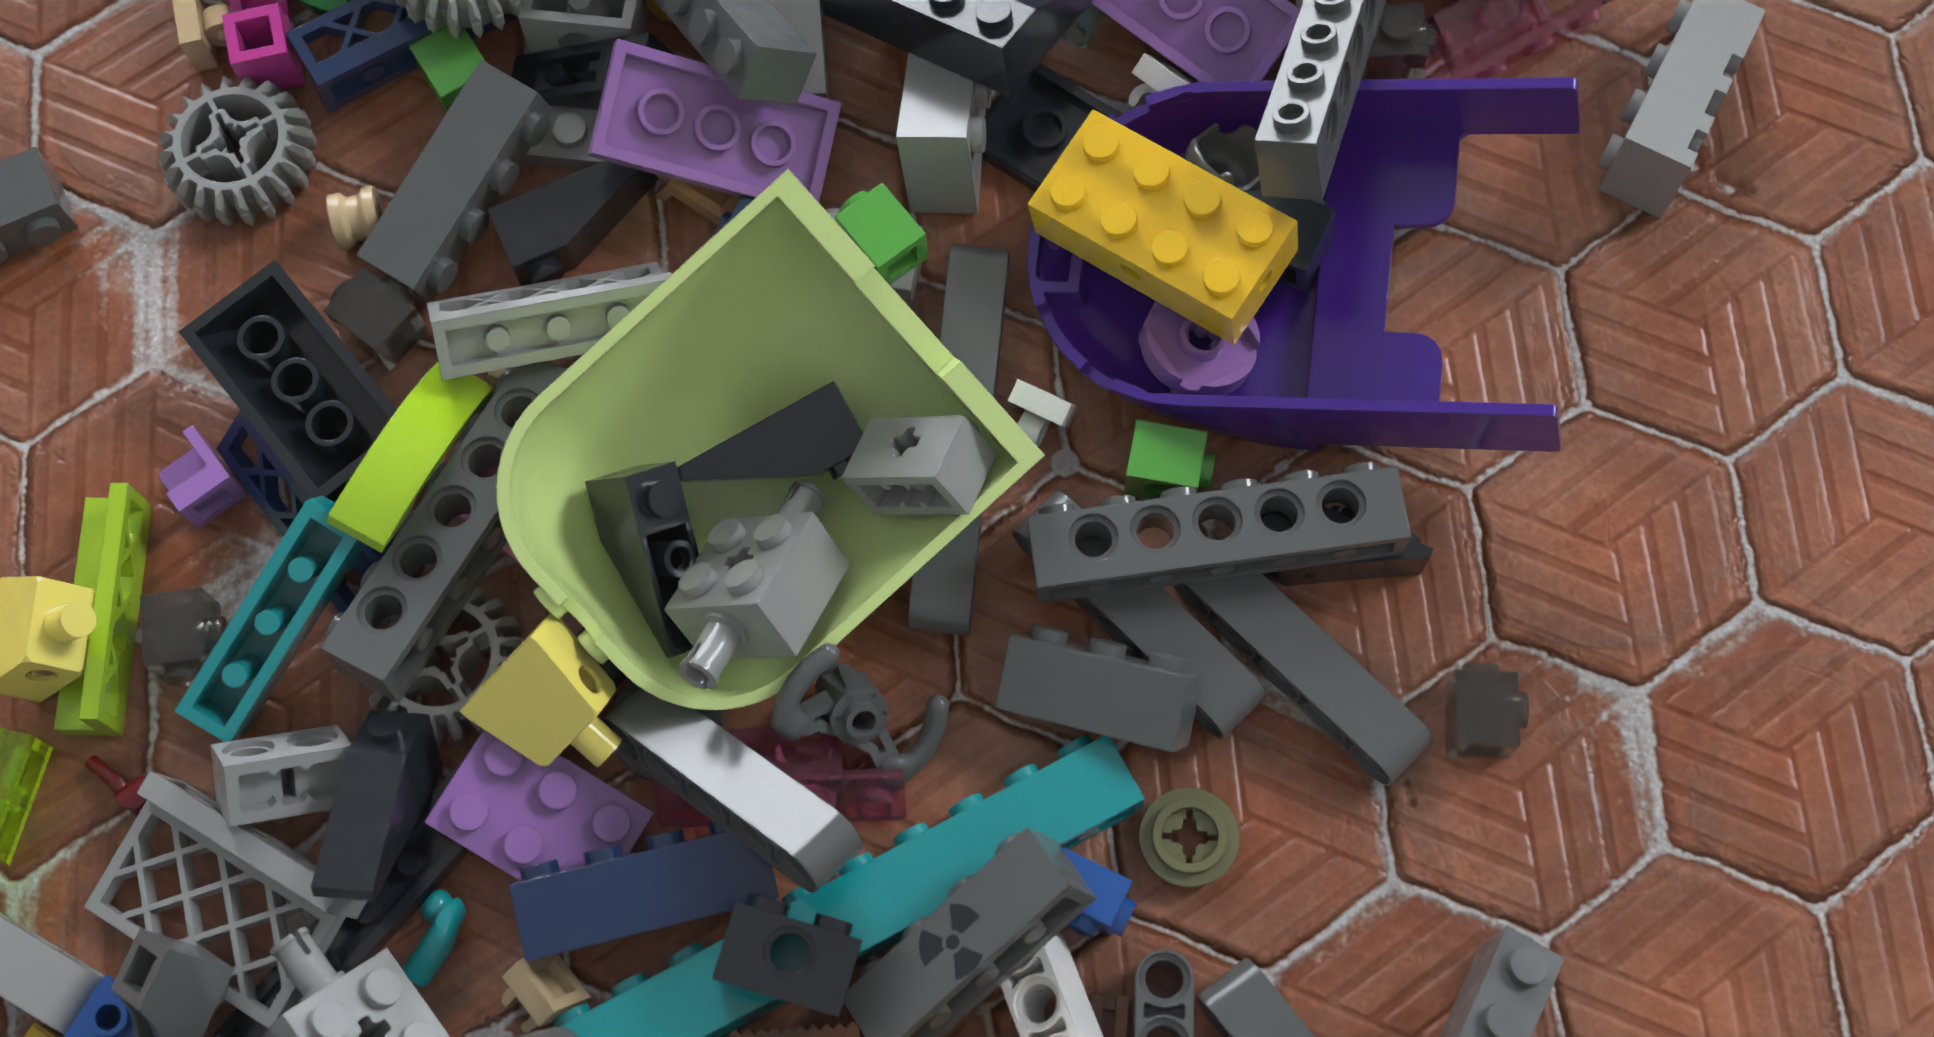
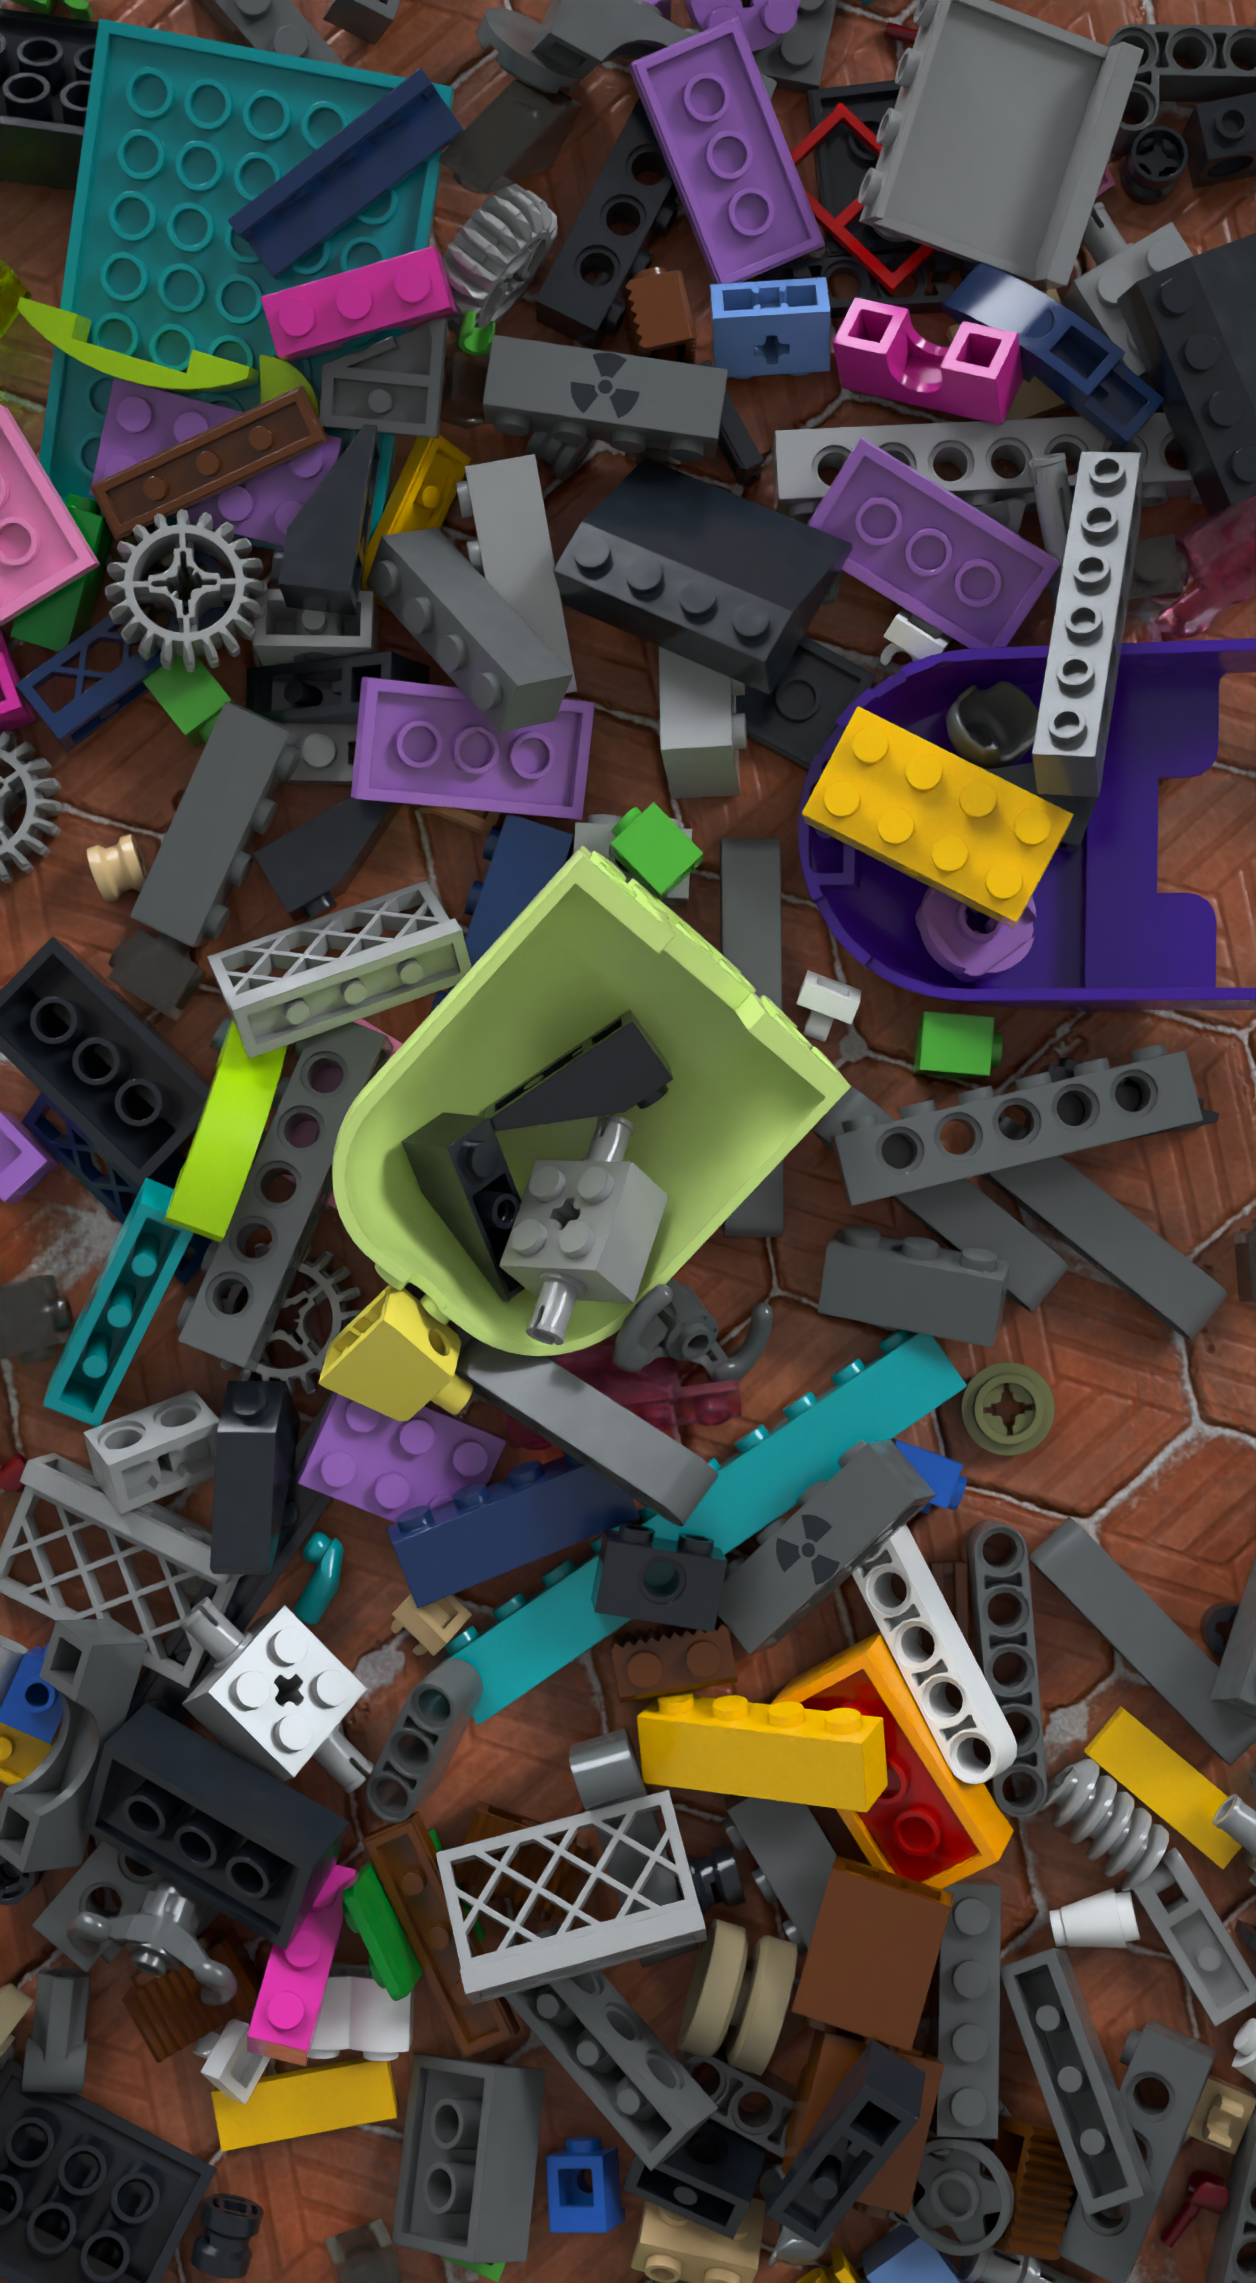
camera: 15 degrees left, 15 degrees up
light grey brick [841,414,997,515] -> none

